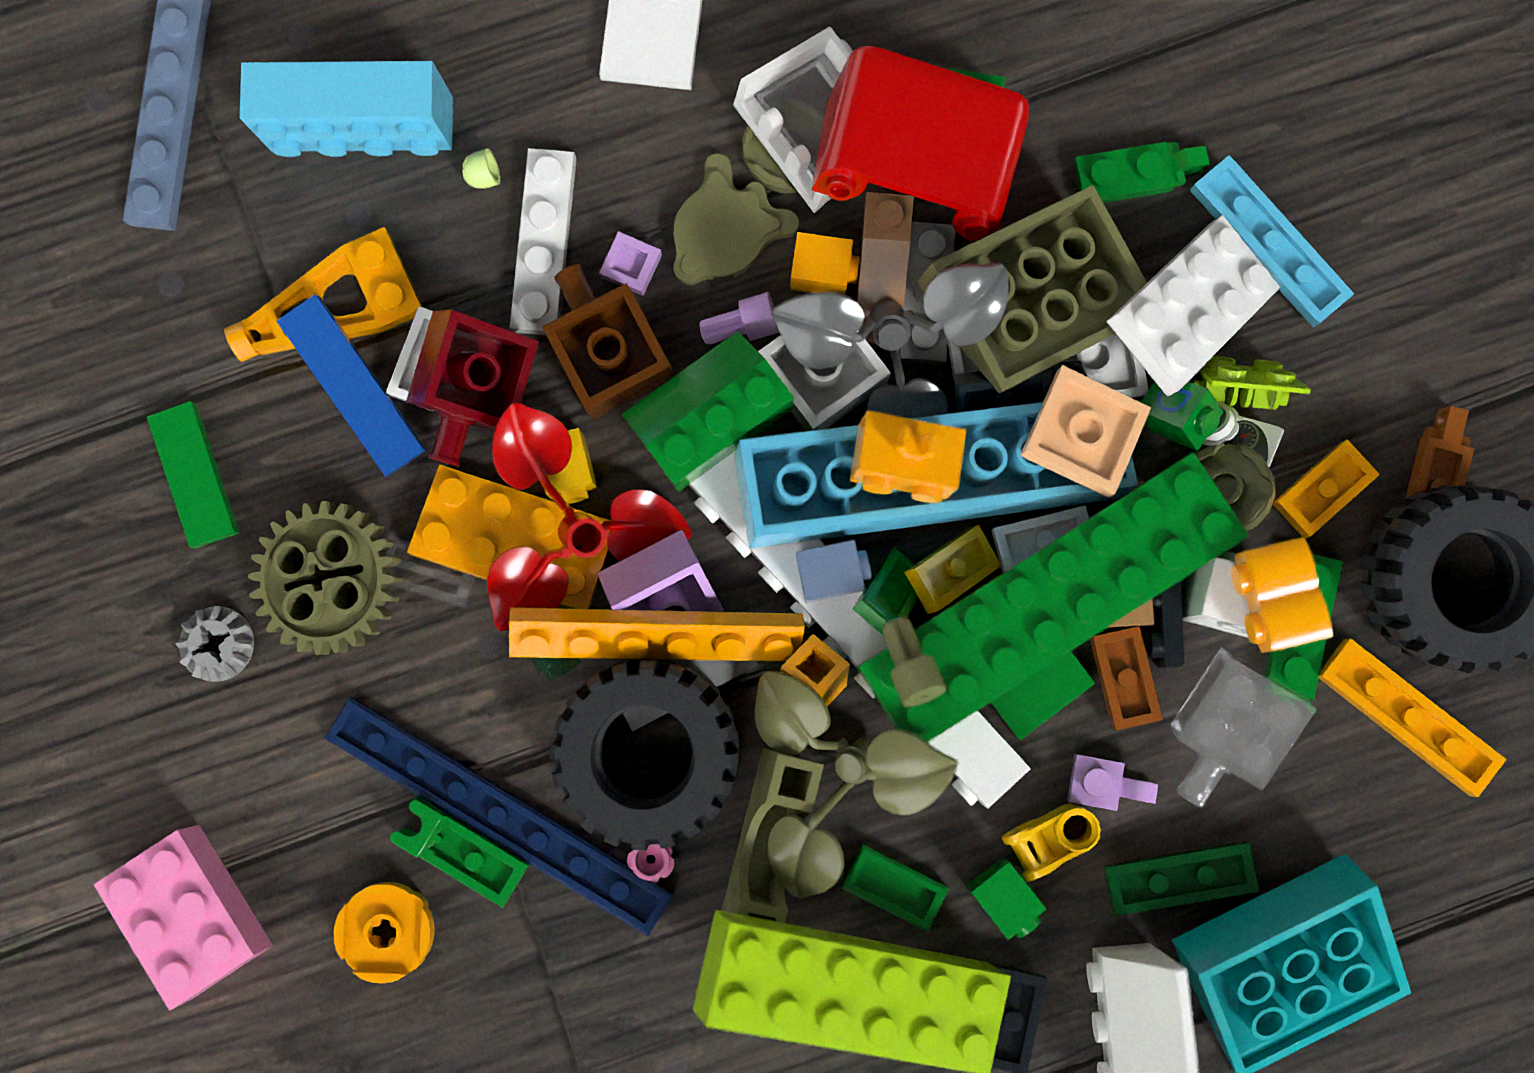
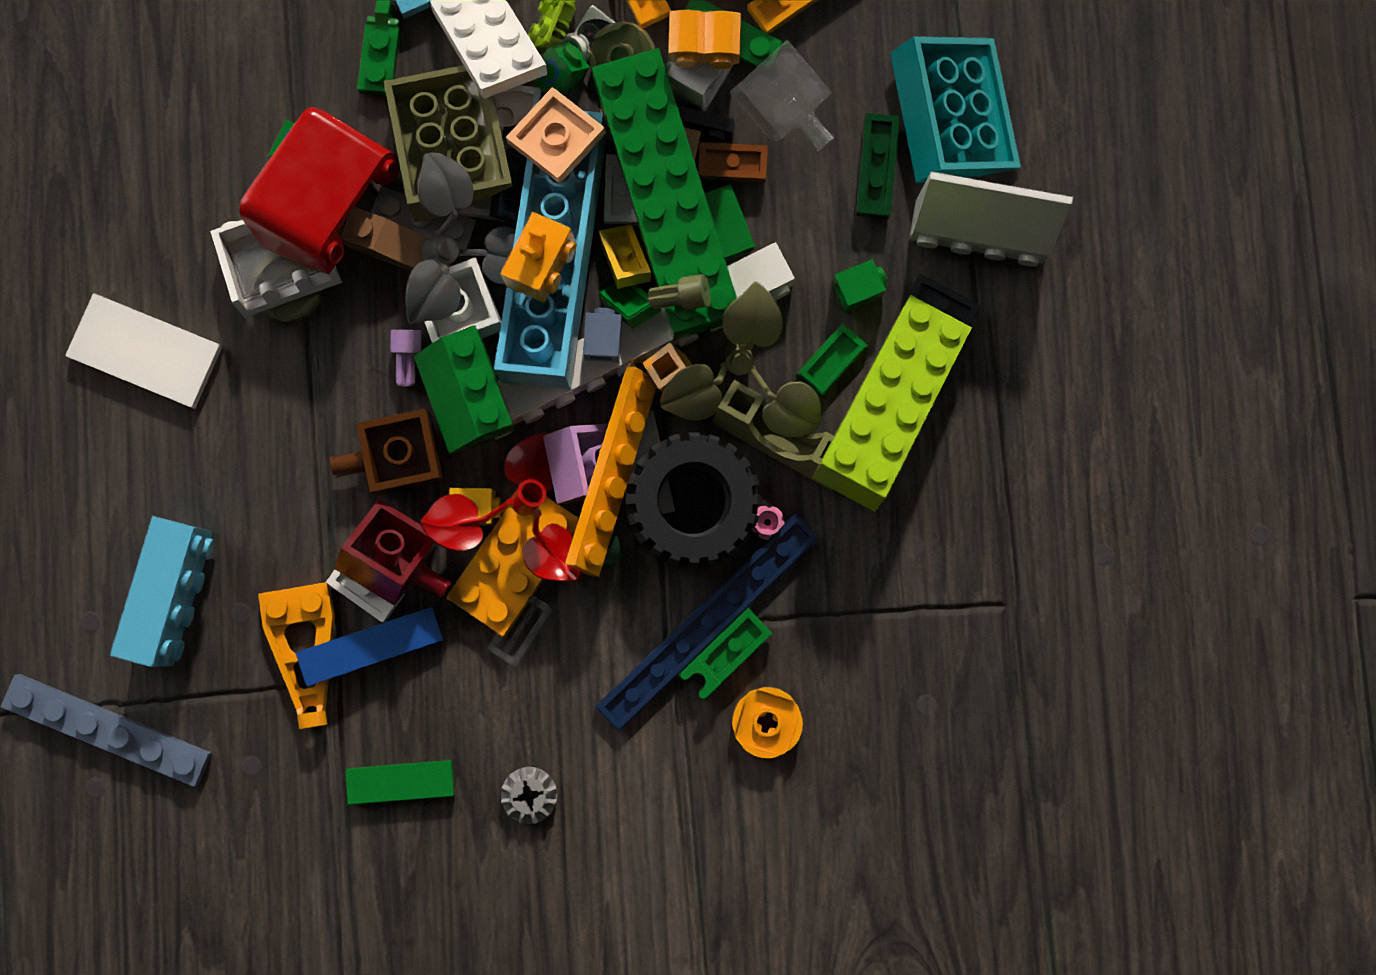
camera: 85 degrees left, 0 degrees up
bright pink brick [94,825,273,1011] -> none
olive gear [248,501,403,655] -> none
yellowish green hinge [462,148,500,188] -> none
white plate [510,148,576,335] -> none
lavender plate [599,231,662,296] -> none
olive tile [673,154,799,286] -> none
light orange brick [791,232,860,295] -> none
yellow piece [1002,803,1101,882] -> none
lavender plate [1067,754,1158,811] -> none

